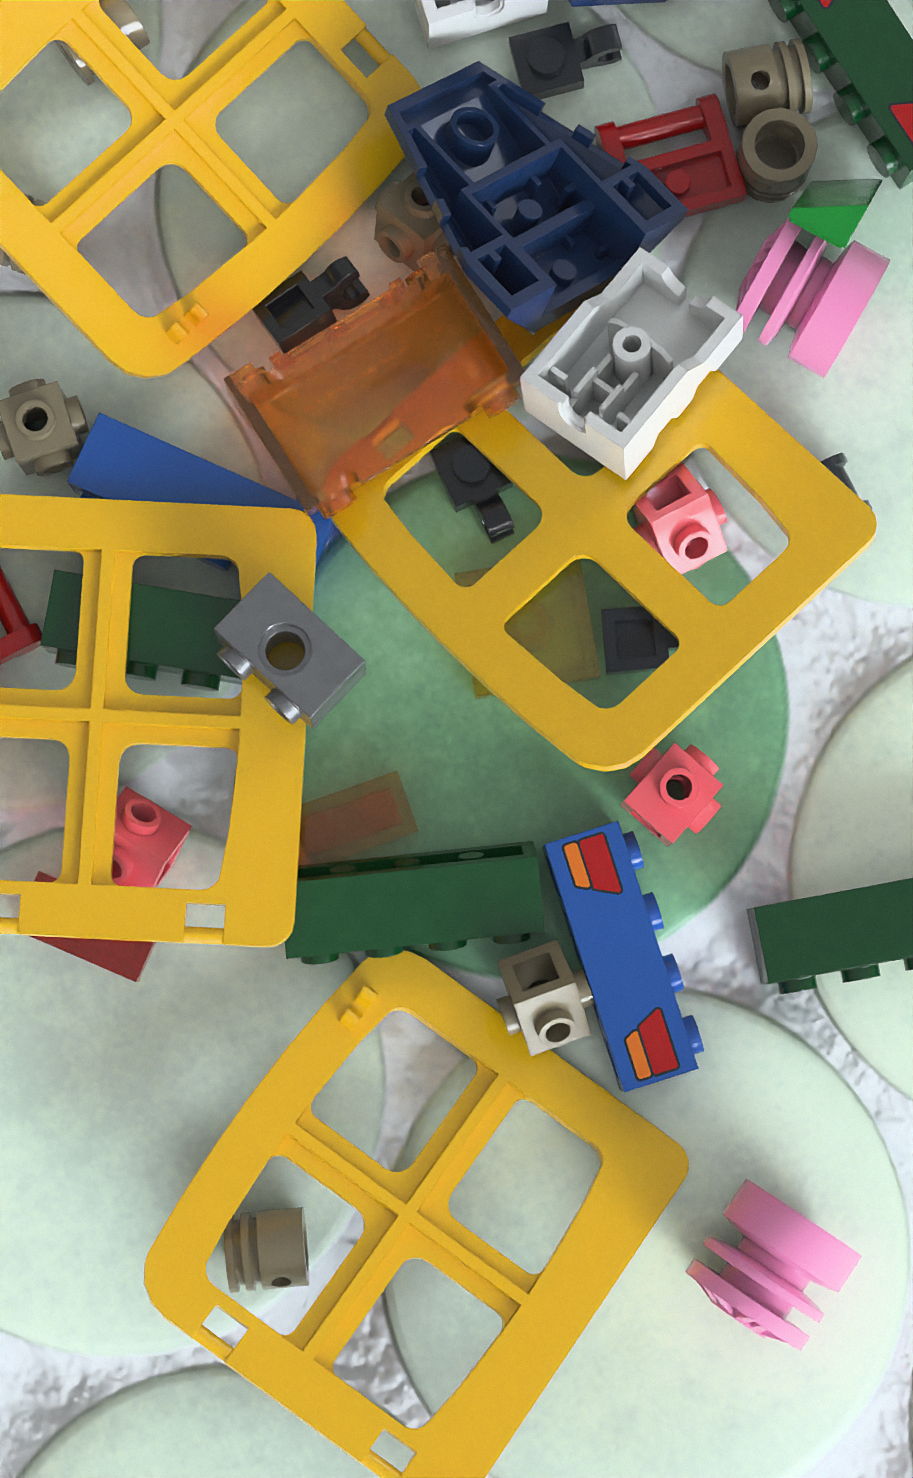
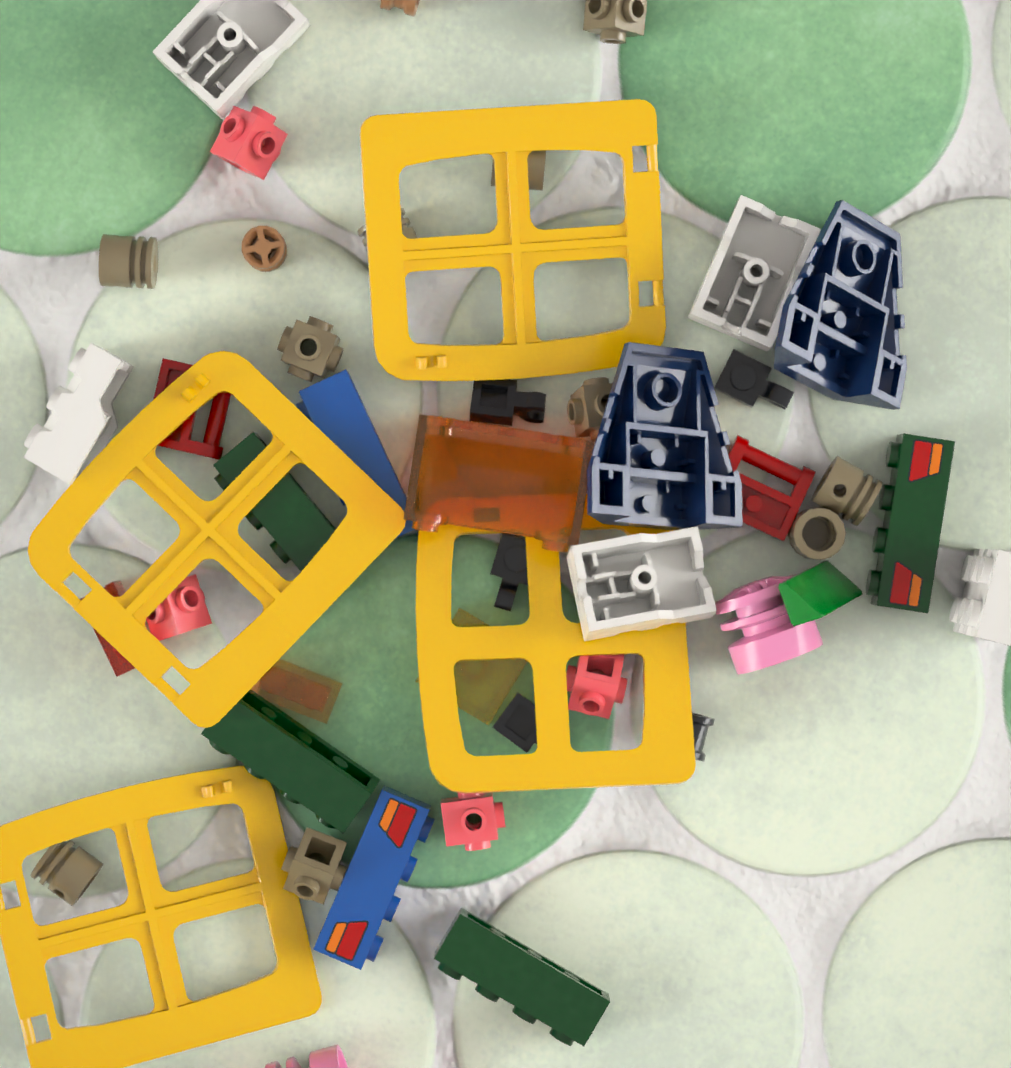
camera: 55 degrees right, 5 degrees up
flat silver brick [214,572,367,729] -> none

